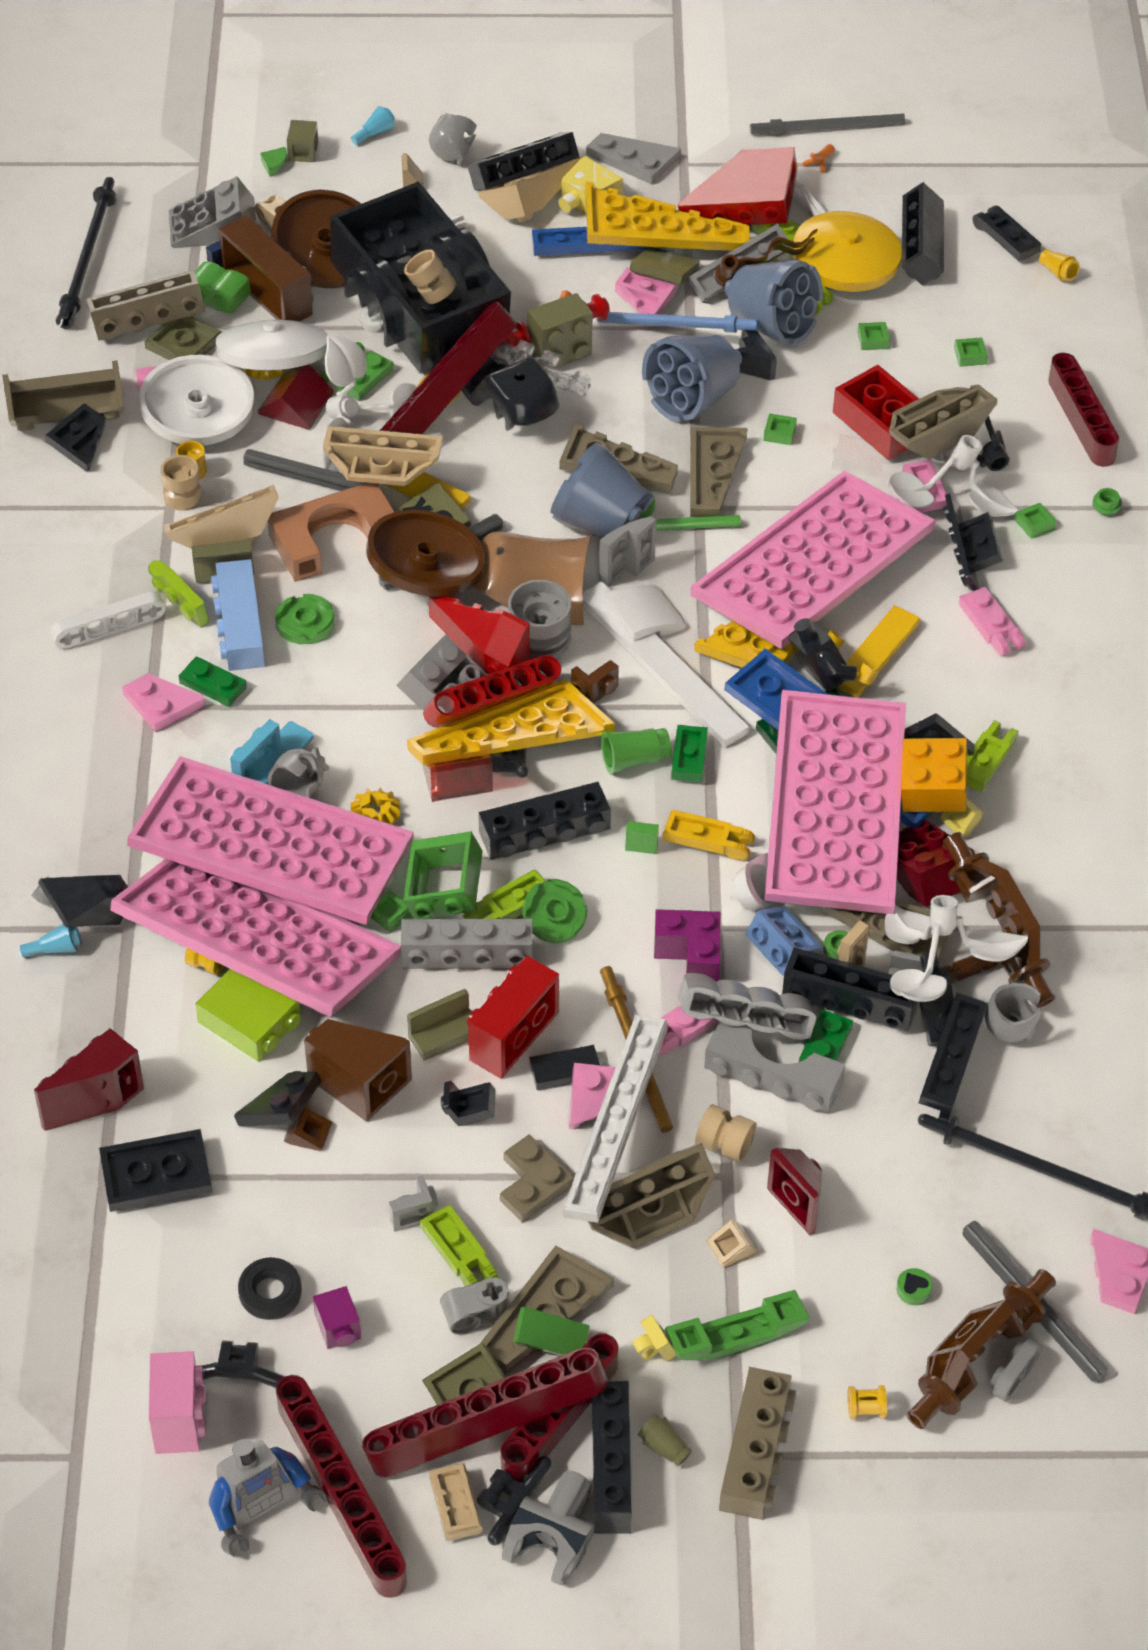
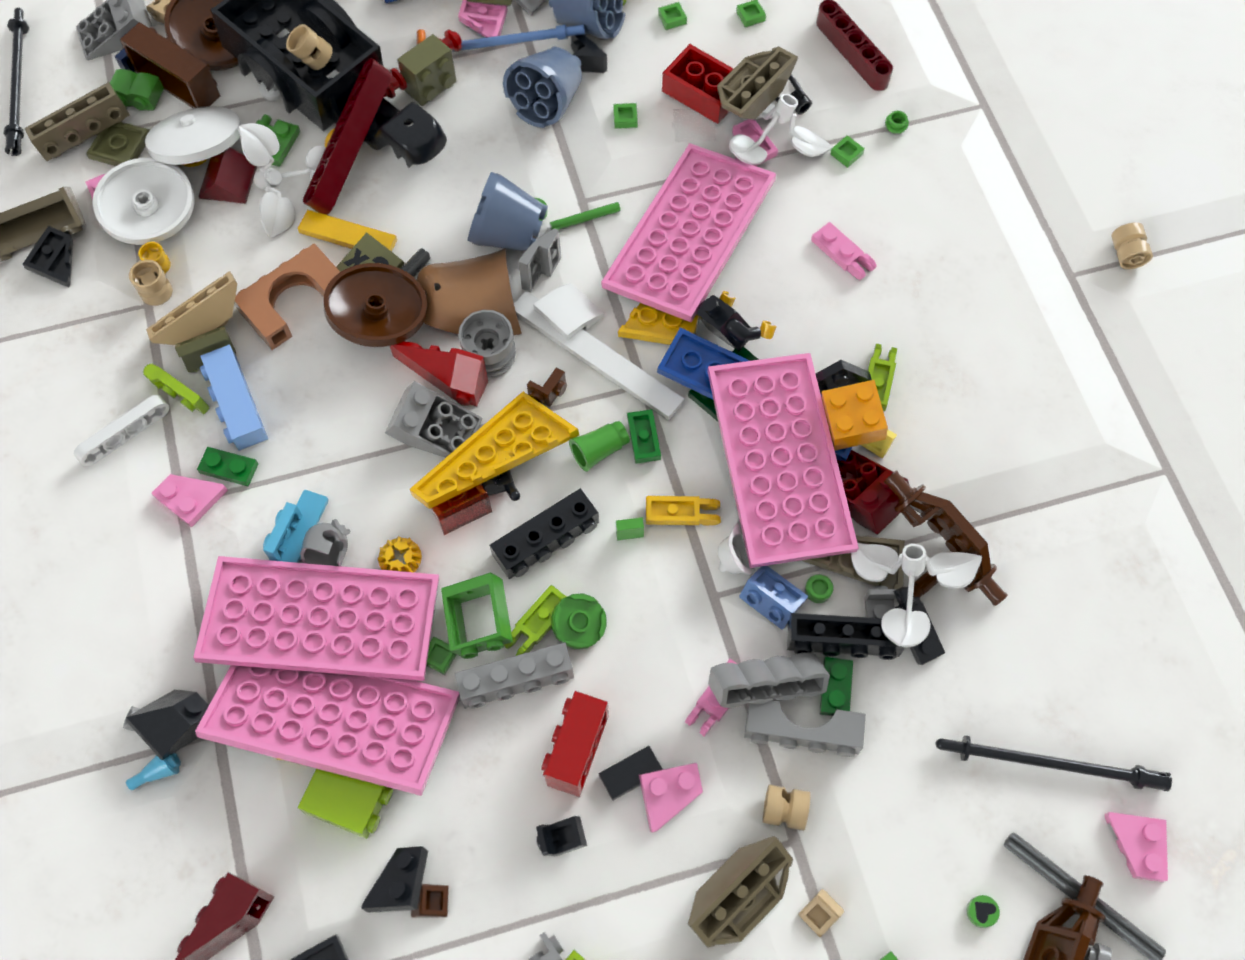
camera: 15 degrees left, 15 degrees up
dark grey axle [243,449,379,491] -> none
bright green tile [275,594,335,644] -> none
reddish brown slope [304,1019,412,1122] -> none
tan wedge [323,426,443,486] -> none
olive panel [407,989,472,1061] -> none
red beam [423,655,562,728] -> none
clear plant [492,340,591,396] -> none
dark tan plate [500,1134,574,1223] -> none
dark tan wing [559,423,678,493] -> none
white tile [563,1015,668,1223] -> none
pearl gold bar [600,966,673,1133] -> none
magenta brick [654,909,721,981] -> none
dark tan wing [690,427,748,517] -> none
dark red slope [767,1148,823,1236] -> none
yellow tile [837,605,920,698] -> none
tan plate [837,920,869,967] -> none
black fence [918,992,988,1122] -> none
black bracket [943,493,1003,591] -> none
light grey helmet [984,983,1042,1043] -> none

